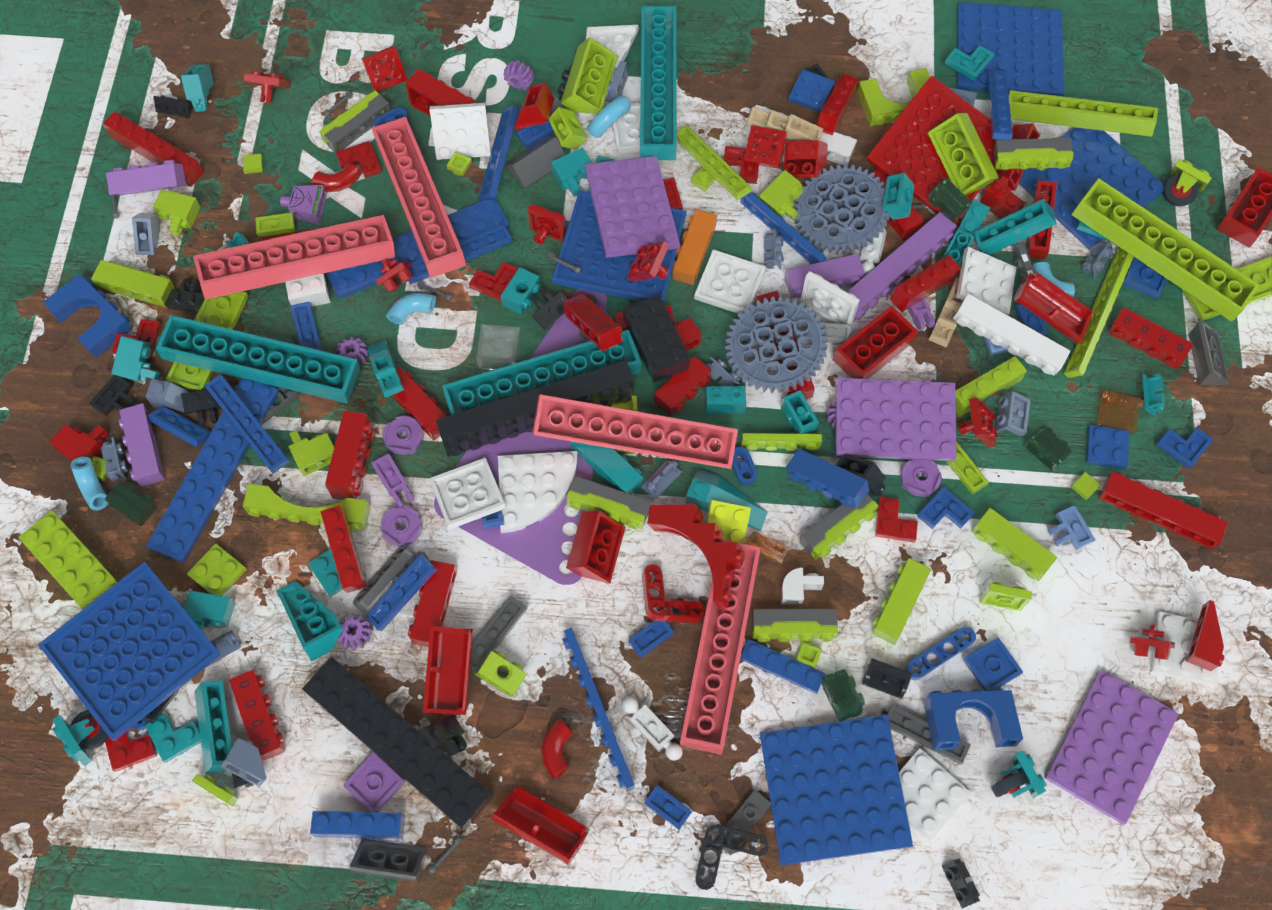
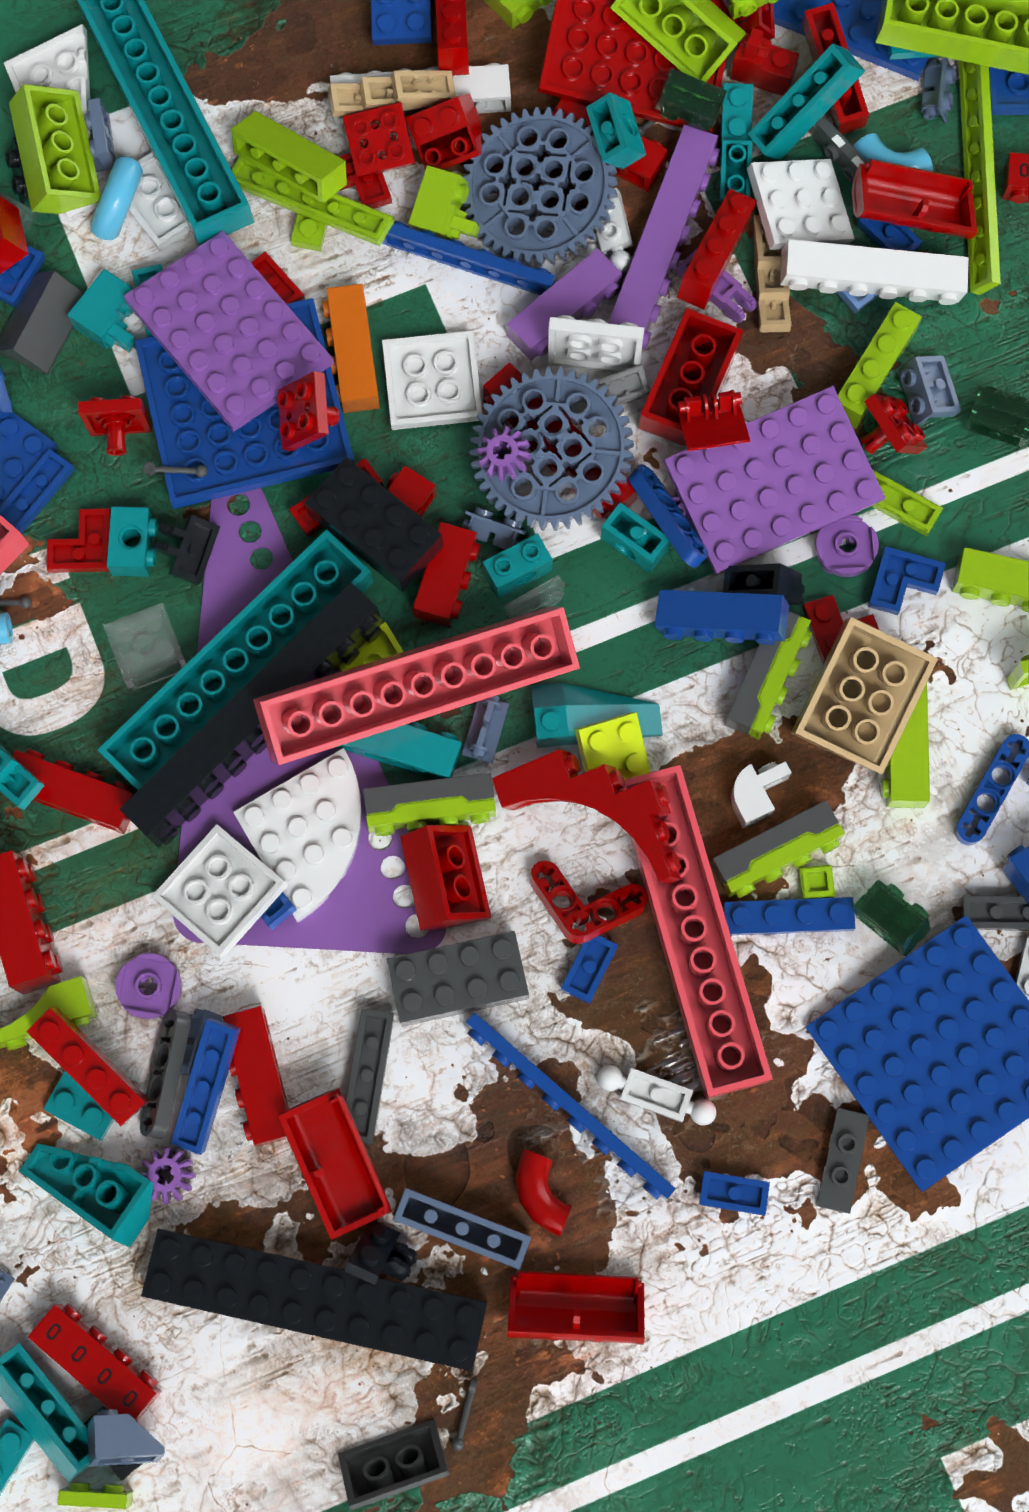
camera: 25 degrees left, 10 degrees up
blue brick [310,811,405,839] -> none
medium lavender plate [343,752,405,812] -> none
medium lavender hinge [371,453,414,508] -> none
medium lavender plate [383,416,423,455] -> none
lime brick [474,650,527,697] -> none
lime brick [548,107,588,150] -> none
red brick [563,293,622,351] -> none
black beam [695,824,769,890] -> none
blue plate [732,447,757,486] -> none
lime plate [741,433,822,451] -> none
clear orange plate [746,531,790,563] -> none
sand blue hinge [764,229,784,270] -> none
black hinge [862,658,912,699] -> none
none -> lime brick [231,111,347,203]
none -> dark grey brick [387,931,529,1027]
none -> sand blue brick [393,1188,532,1270]
none -> medium lavender gear [477,426,531,482]
none -> clear plate [504,575,565,619]
none -> blue beam [628,464,709,568]
none -> red hinge [676,390,750,451]
none -> tan slope [791,617,938,775]

